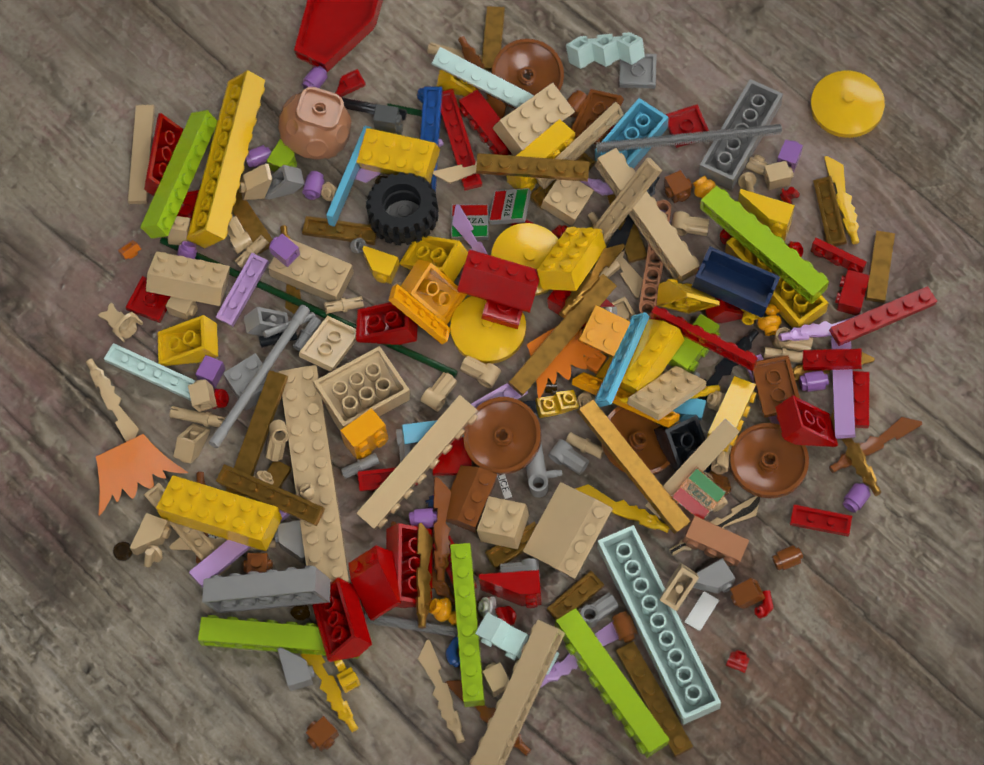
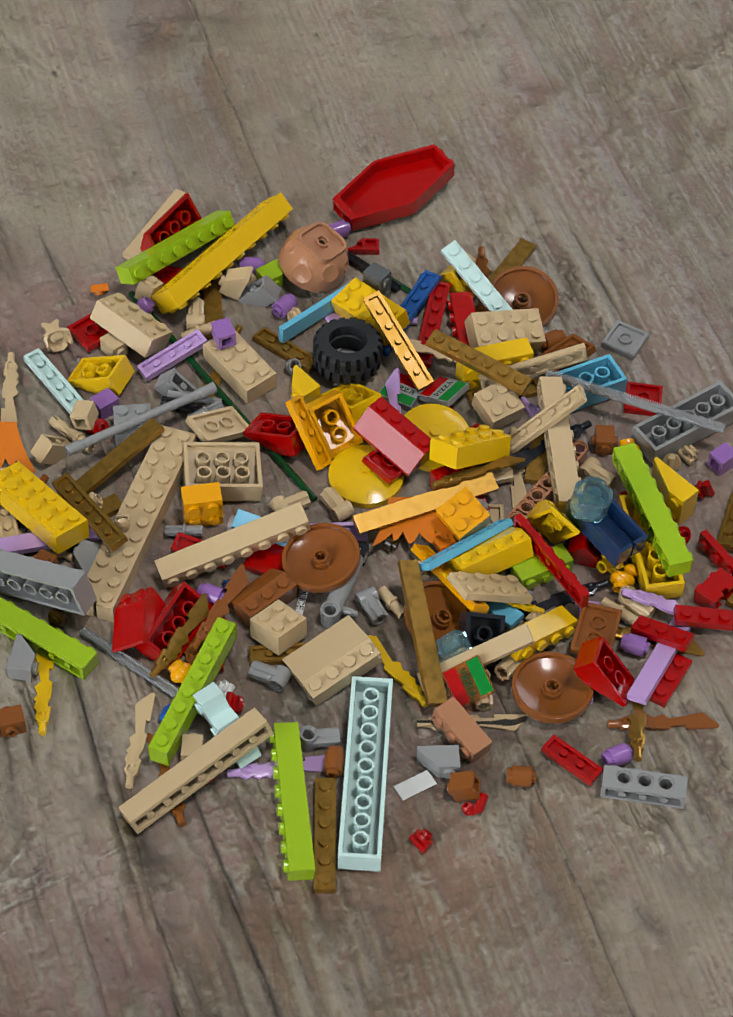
camera: 20 degrees right, 15 degrees down
tan piece [265,420,289,461] -> none
red slope [312,577,372,662] -> none
tan pin [324,296,364,314] -> none
yellow piece [334,660,361,693] -> none
red slope [479,570,542,608] -> none
yellow slope [535,390,579,418] -> none
pearl gold tile [546,571,604,620] -> none
light aqua brick [566,32,645,69] -> none
tan slope [659,563,699,611] -> none
clear orange arm [710,471,732,495] -> none
tan brick [763,161,793,190] -> none
none -> plate [363,290,434,392]
none -> clear light blue brick [436,630,471,659]
none -> clear light blue brick [569,476,613,523]
none -> light grey brick [600,765,688,809]

